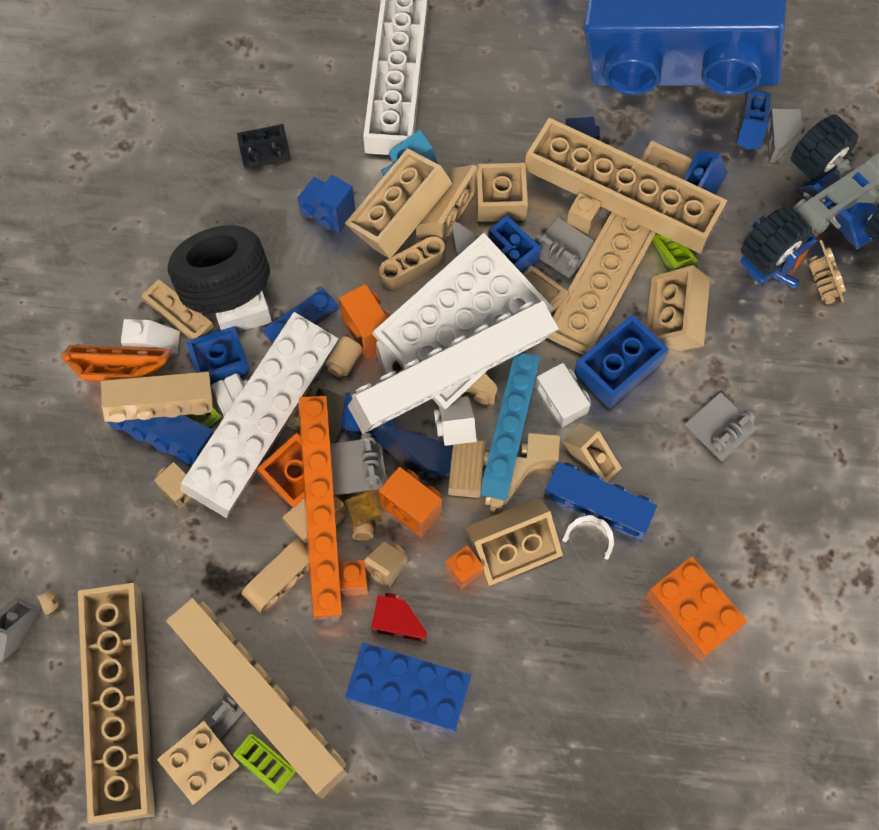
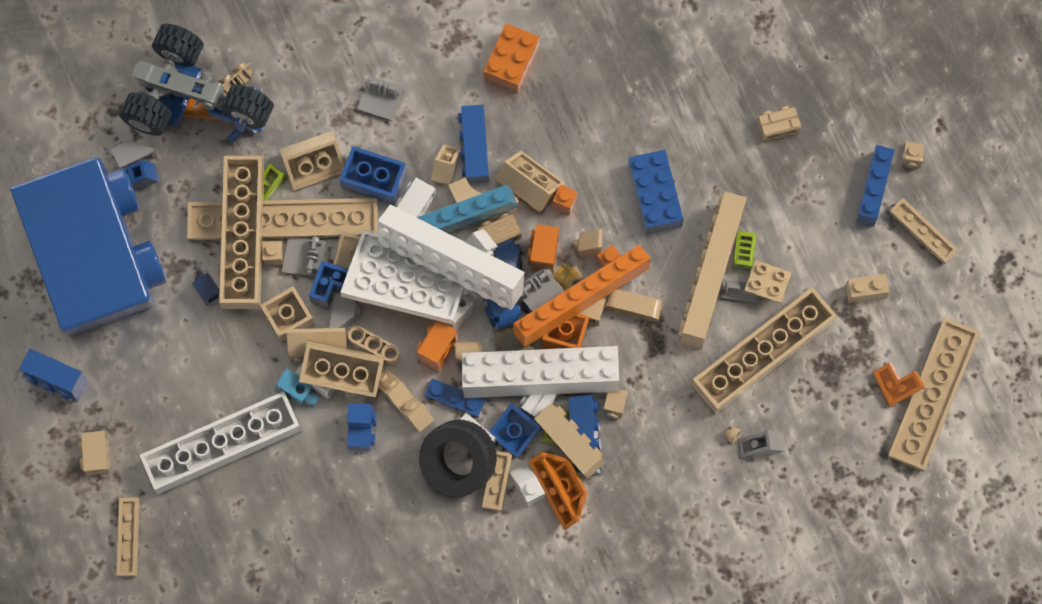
camera: 120 degrees left, 5 degrees up
black bracket [237,124,290,167] -> none
red slope [371,593,427,643] -> none
white helmet [562,515,614,560] -> none
blue brick [683,151,728,195] -> none
none -> tan arch [378,369,434,432]

